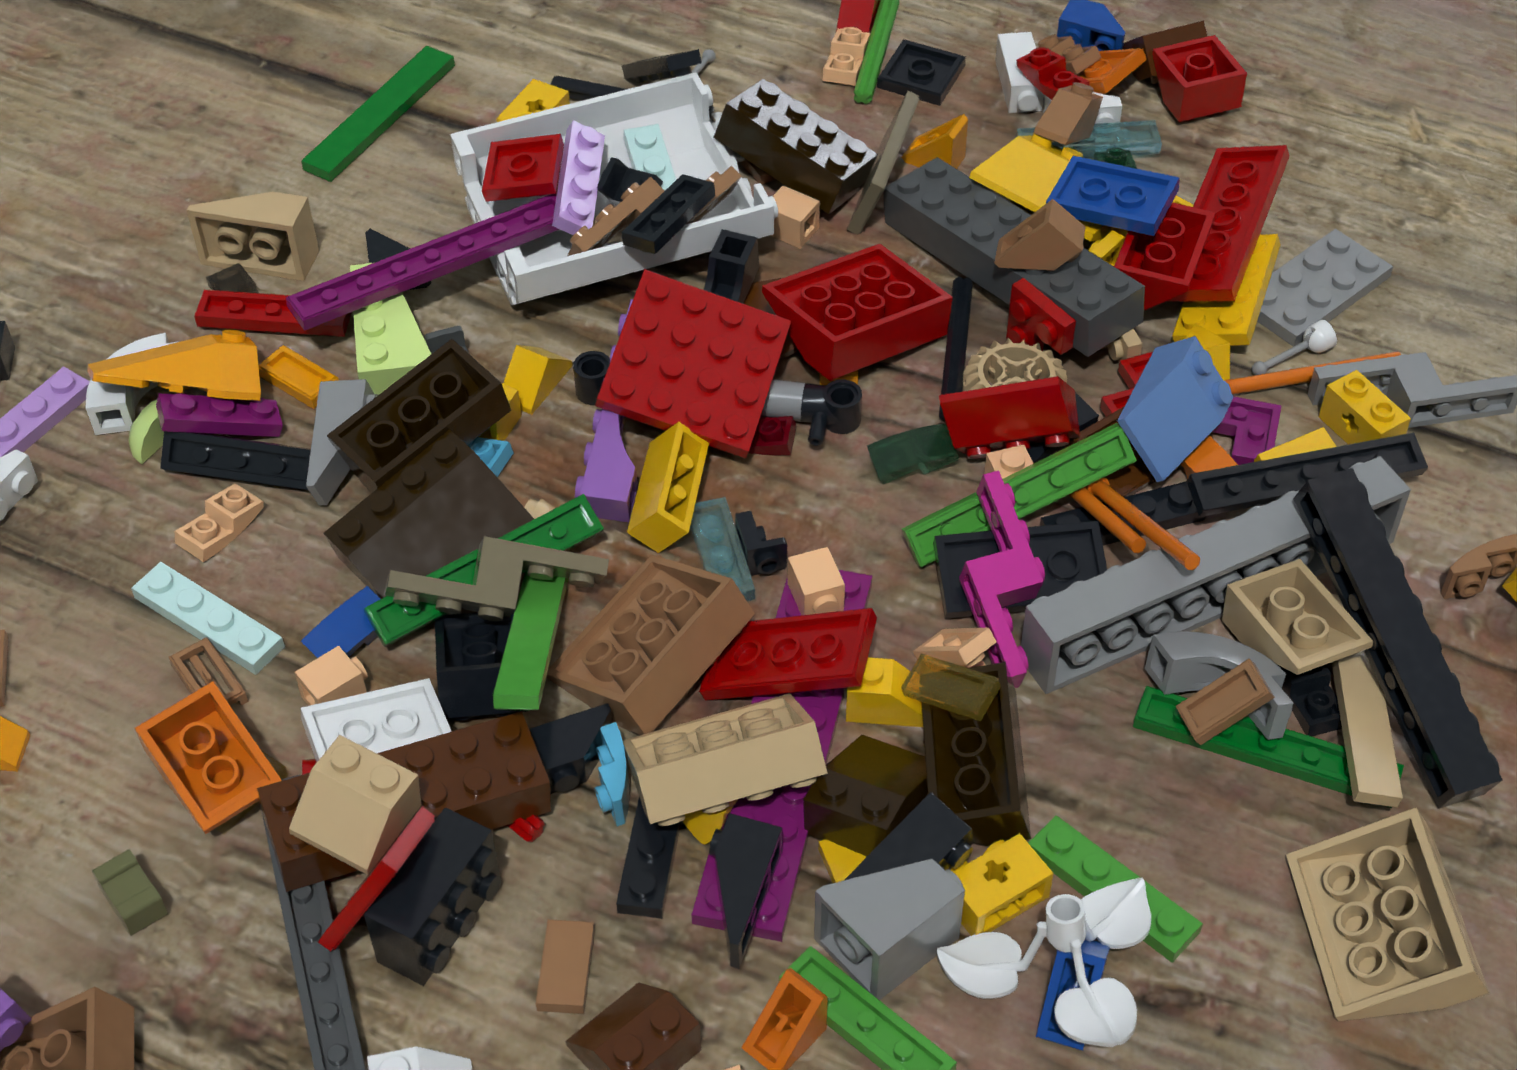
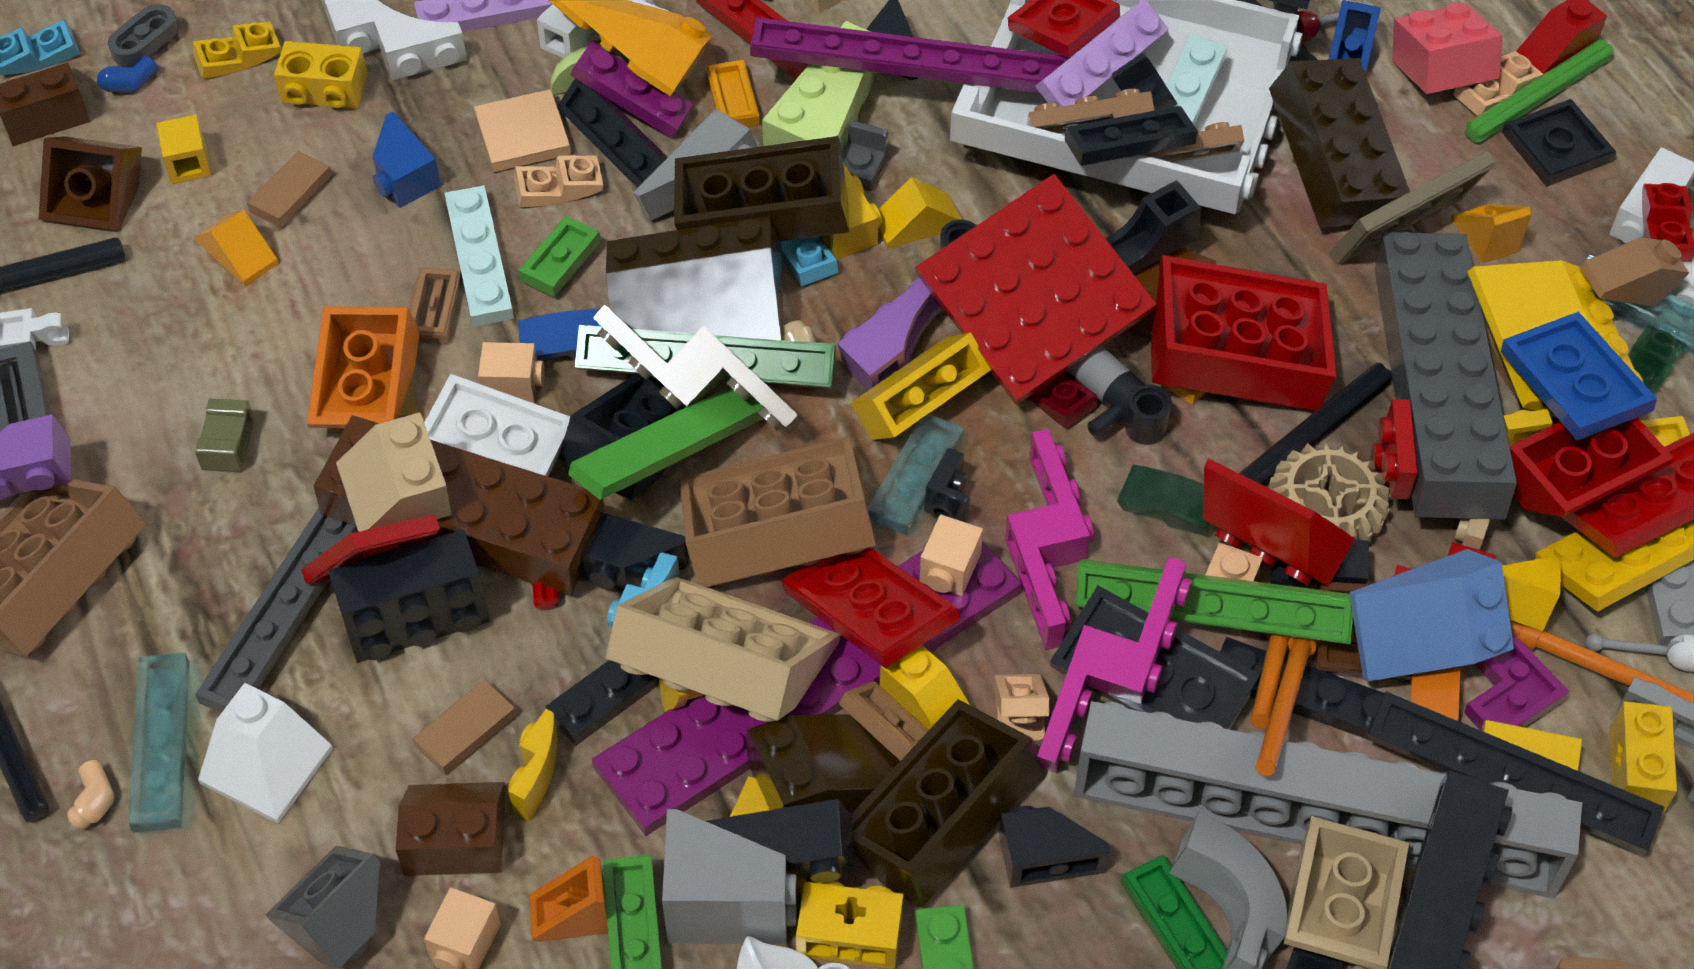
camera: 40 degrees right, 5 degrees up
black slope [709,813,782,969] -> none
light nougat brick [769,186,820,249] -> none
clear yellow tile [901,653,1001,721] -> none
medium nougat slope [994,199,1085,271] -> none
medium nougat tile [1176,658,1275,745] -> none
none -> blue slope [373,111,441,208]
none -> light nougat tile [474,89,571,172]
none -> yellow slope [508,709,558,821]
none -> bright green plate [518,216,601,297]
none -> medium nougat tile [839,681,929,761]
none -> black slope [999,806,1110,888]
none -> dark pink bracket [1005,429,1094,651]
none -> blue slope [1329,0,1381,74]
none -> coral brick [1392,3,1503,94]

